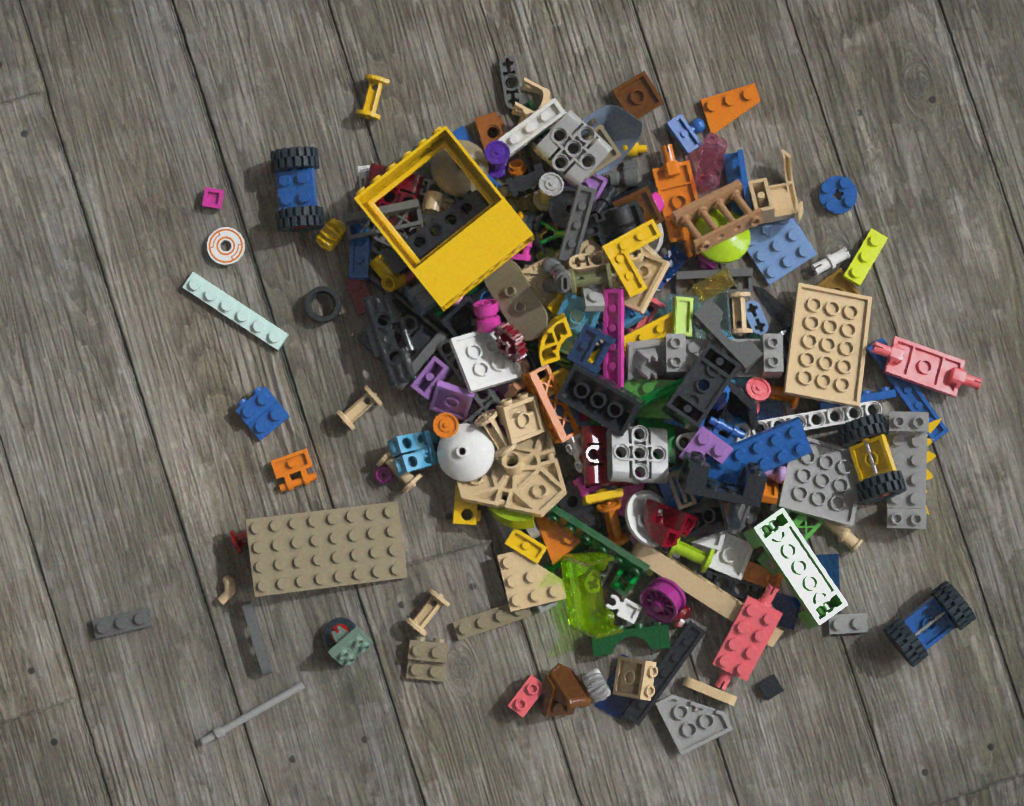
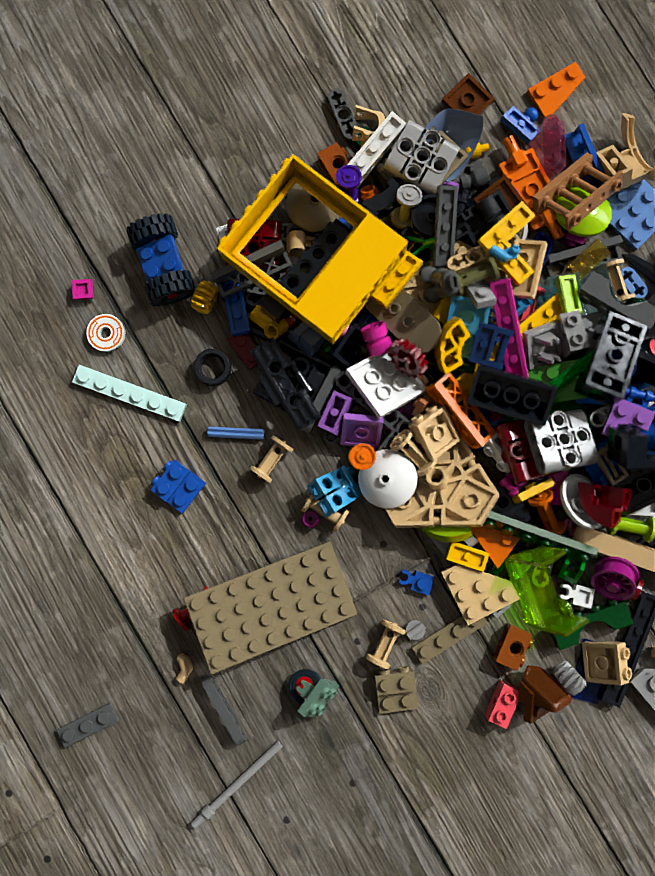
camera: 15 degrees left, 0 degrees up
orange plate [270,448,318,492] -> none
yellow hose [355,74,390,121] -> none
yellow brick [453,485,481,525] -> none
none -> medium blue axle [207,426,264,440]
none -> yellow tile [371,251,423,309]
none -> blue plate [398,569,435,596]
none -> light grey plate [406,620,426,640]
none -> dark azure arm [488,244,520,262]
none -> dark orange brick [492,623,533,671]

